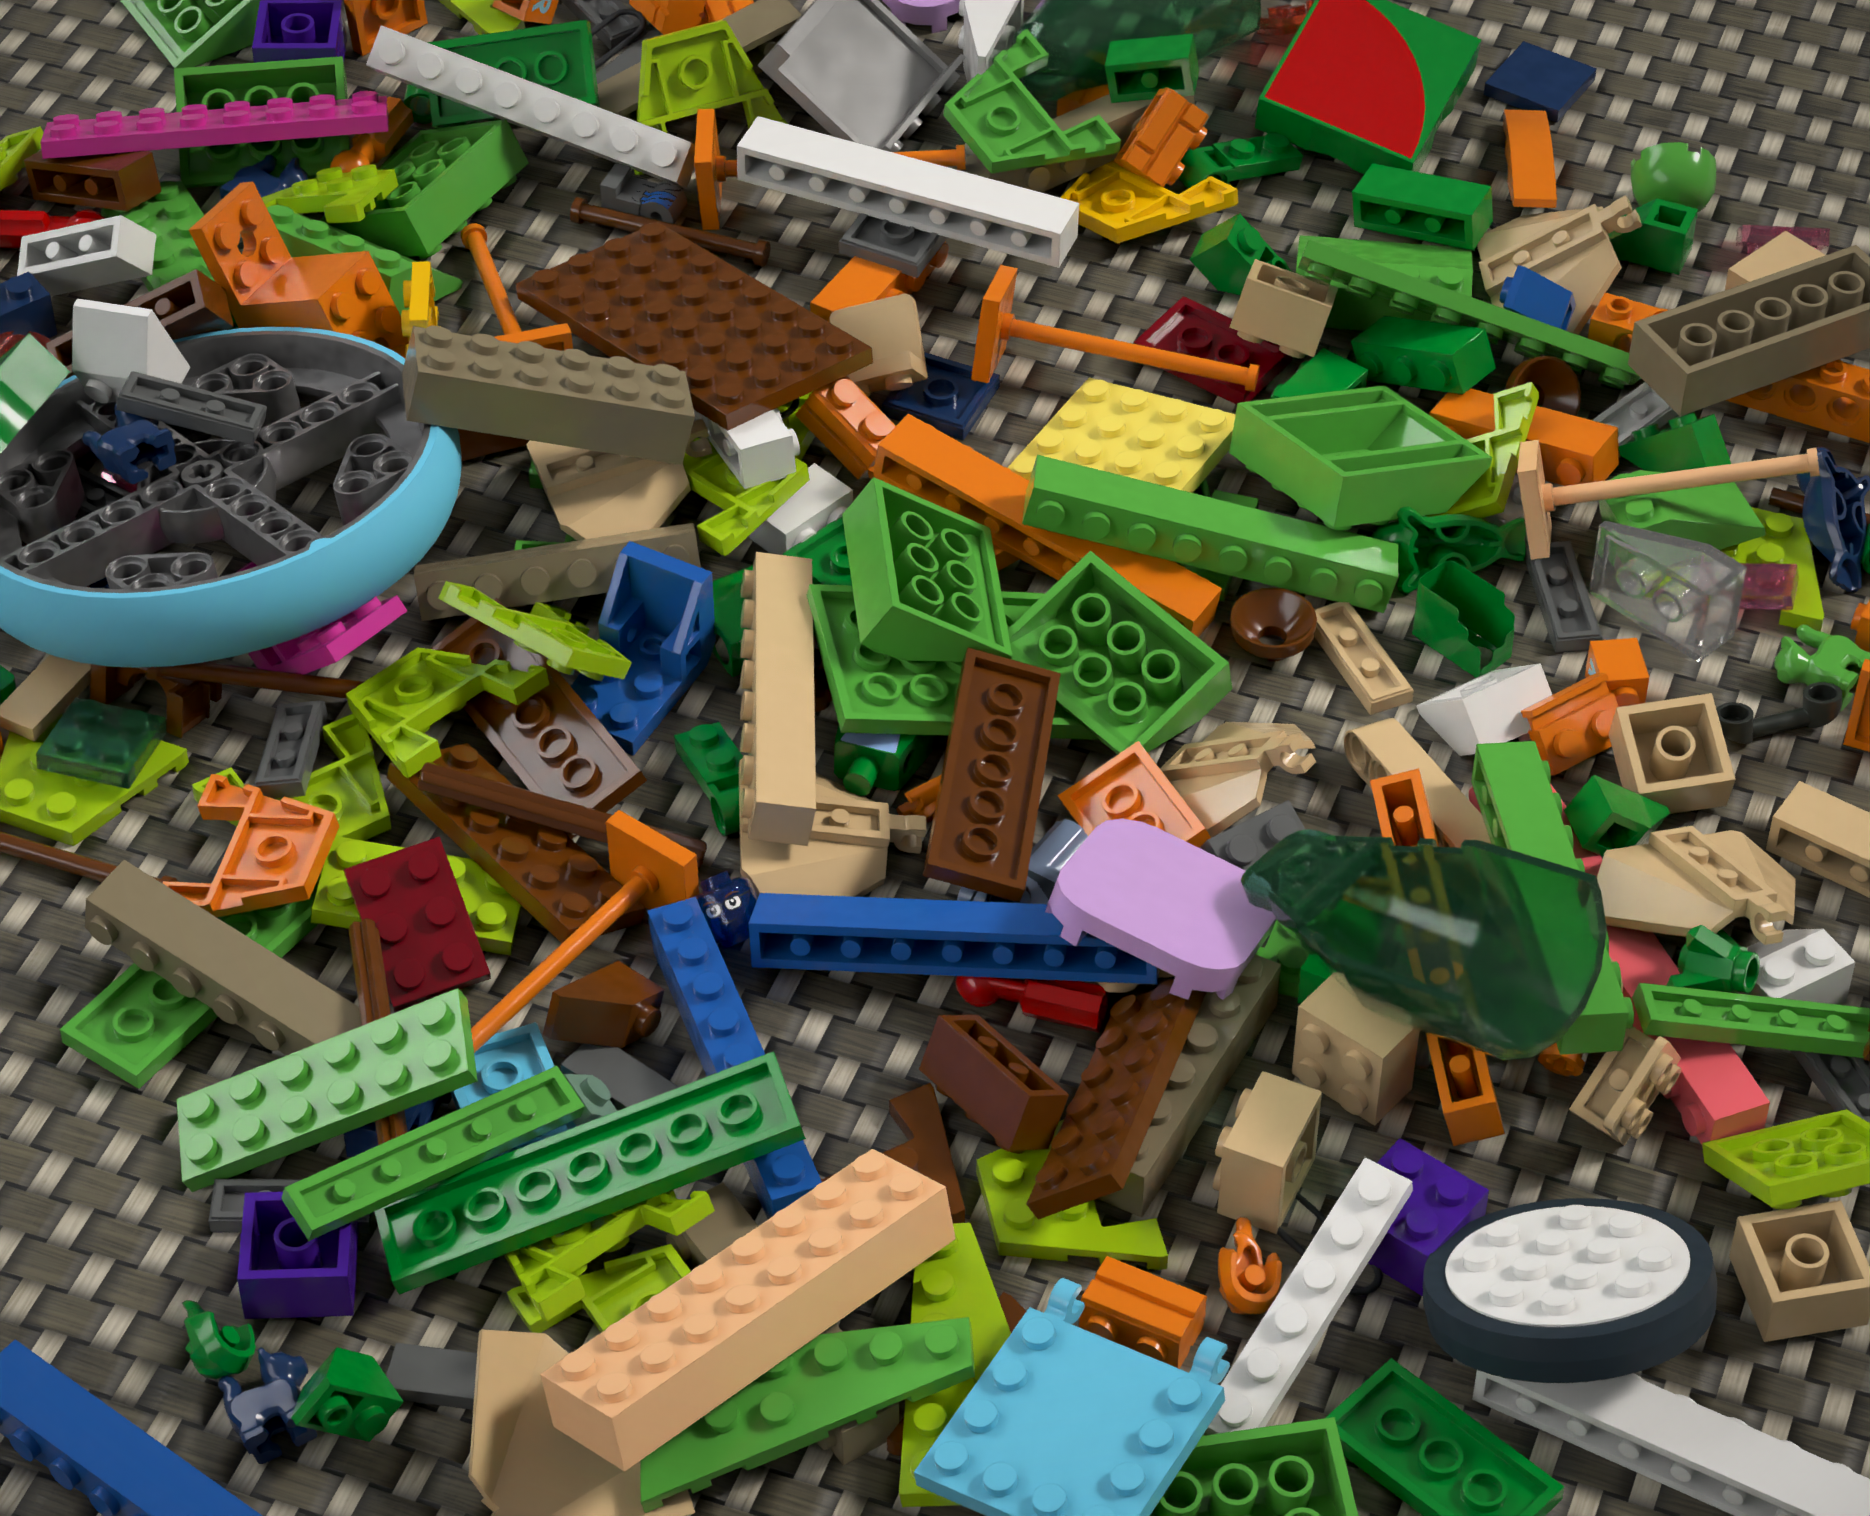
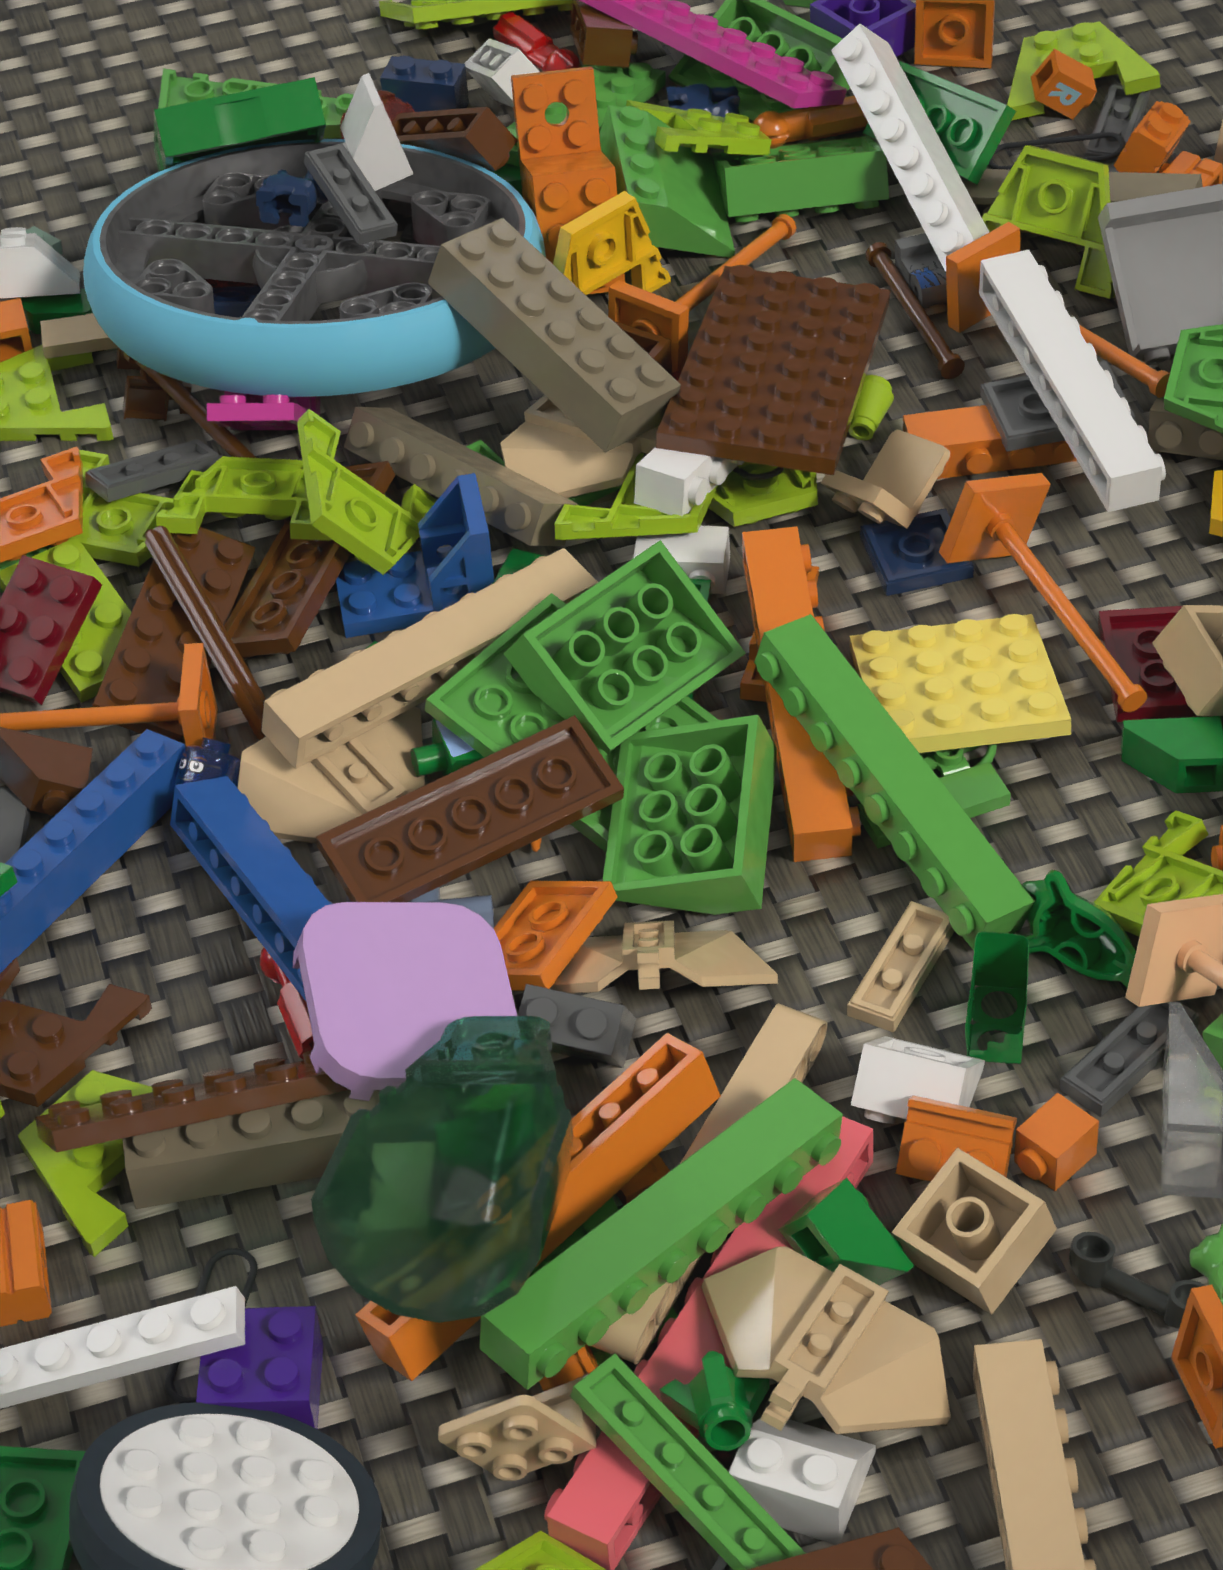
camera: 55 degrees right, 0 degrees up
clear green plate [36,697,167,789] -> none
orange brick [795,376,896,479] -> none
reddish brown brick [919,1015,1069,1154] -> none
tan brick [1213,1071,1322,1234] -> none
orange piece [1218,1217,1283,1315] -> none
bright green slope [1229,386,1493,530] -> none
reddish brown piece [1230,588,1317,661] -> none

